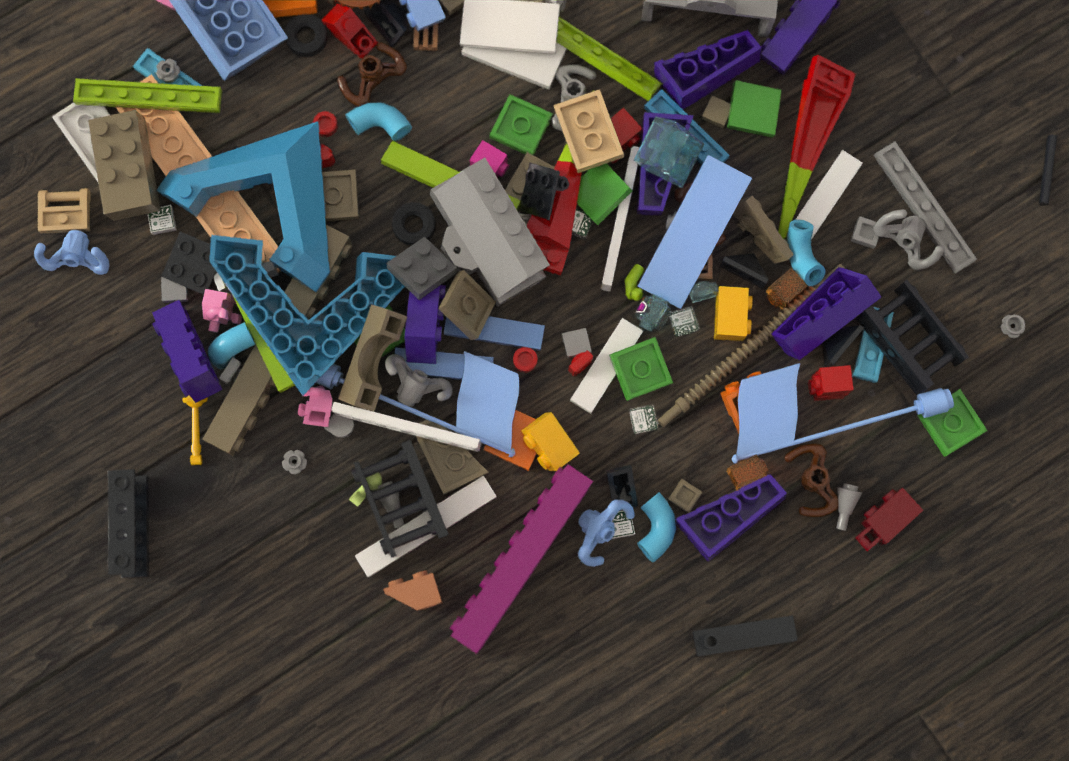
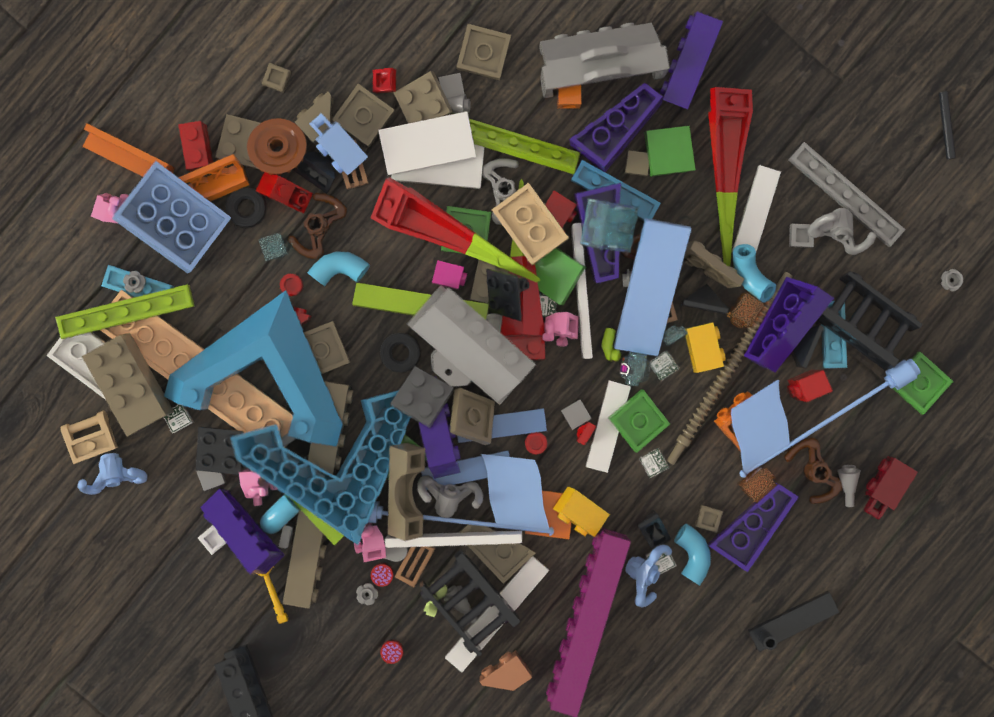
camera: 15 degrees left, 10 degrees up
none -> white tile [198,525,226,555]
none -> clear light blue plate [259,232,288,262]
none -> red plate [371,177,540,282]
none -> red tile [371,563,394,587]
none -> red tile [380,640,403,664]
none -> medium nougat tile [395,546,436,587]
none -> bright pink piece [542,312,579,347]
none -> orange brick [557,85,581,109]

